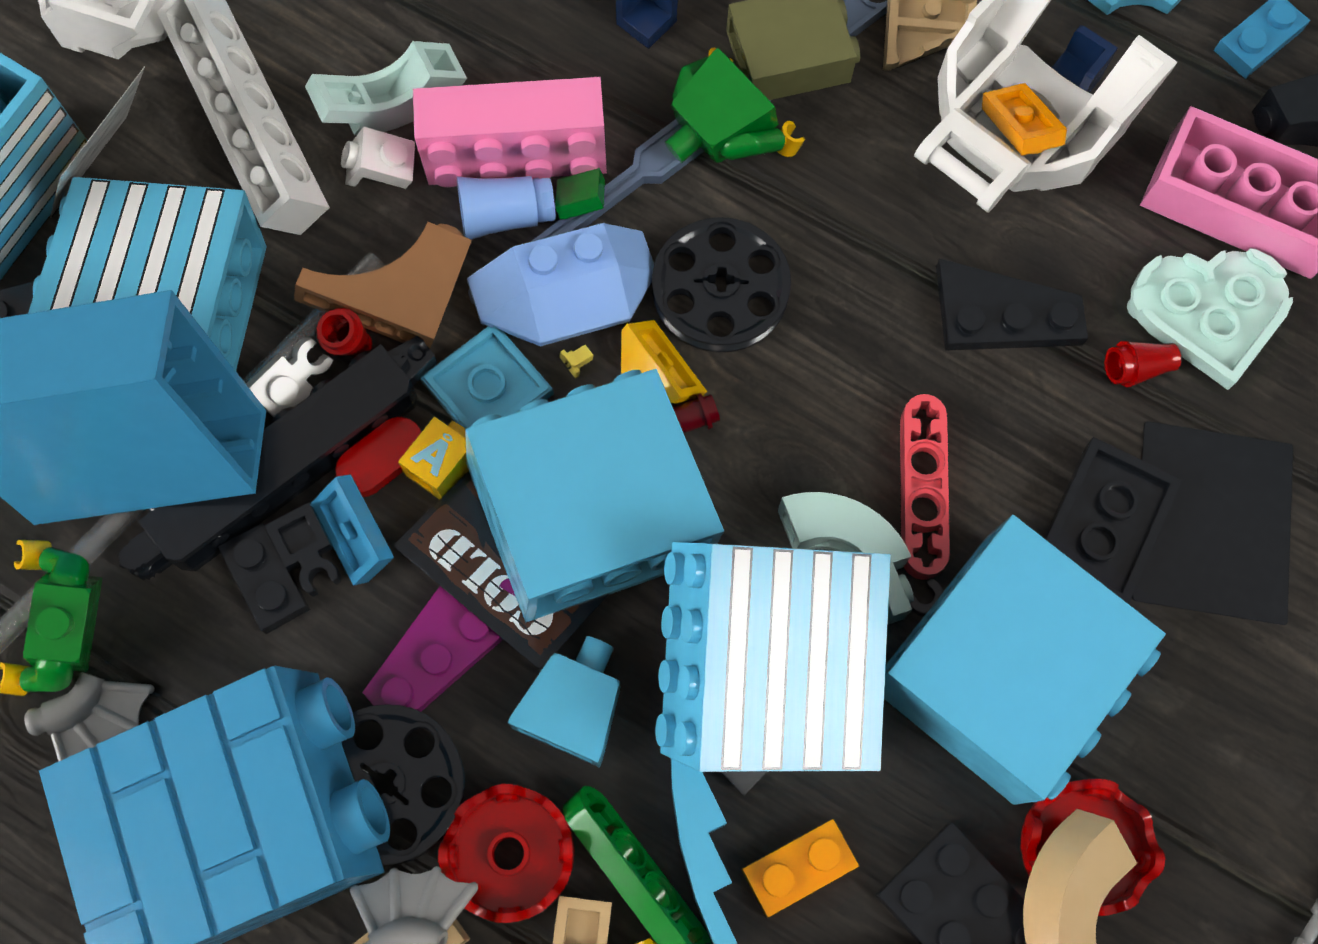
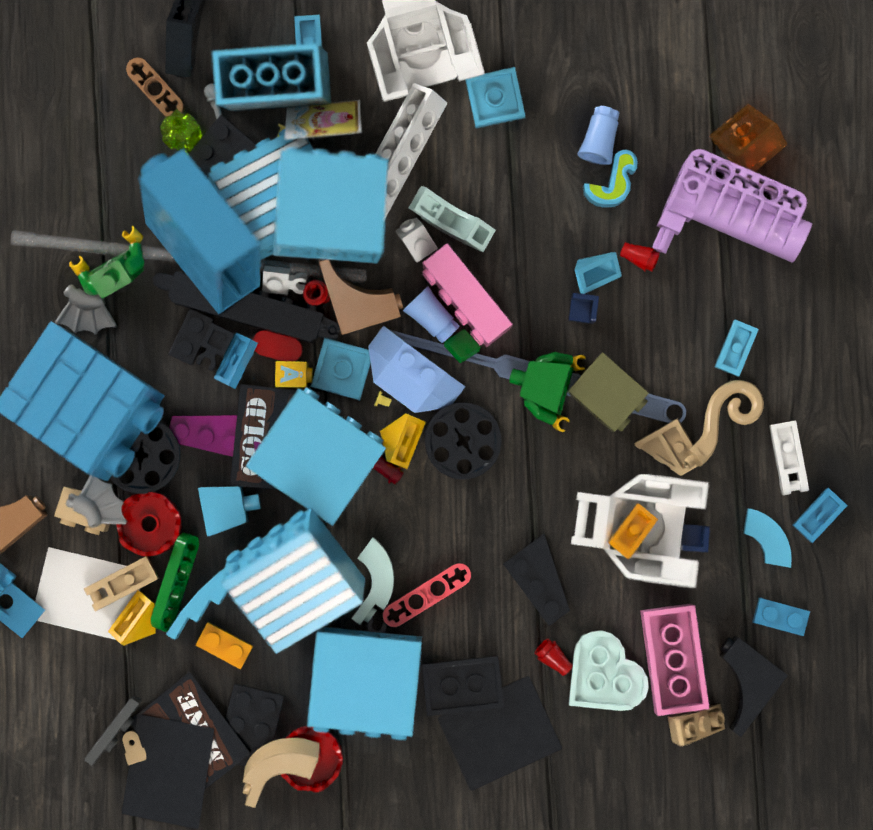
camera: 60 degrees right, 15 degrees up
none -> medium azure brick [273,147,388,263]

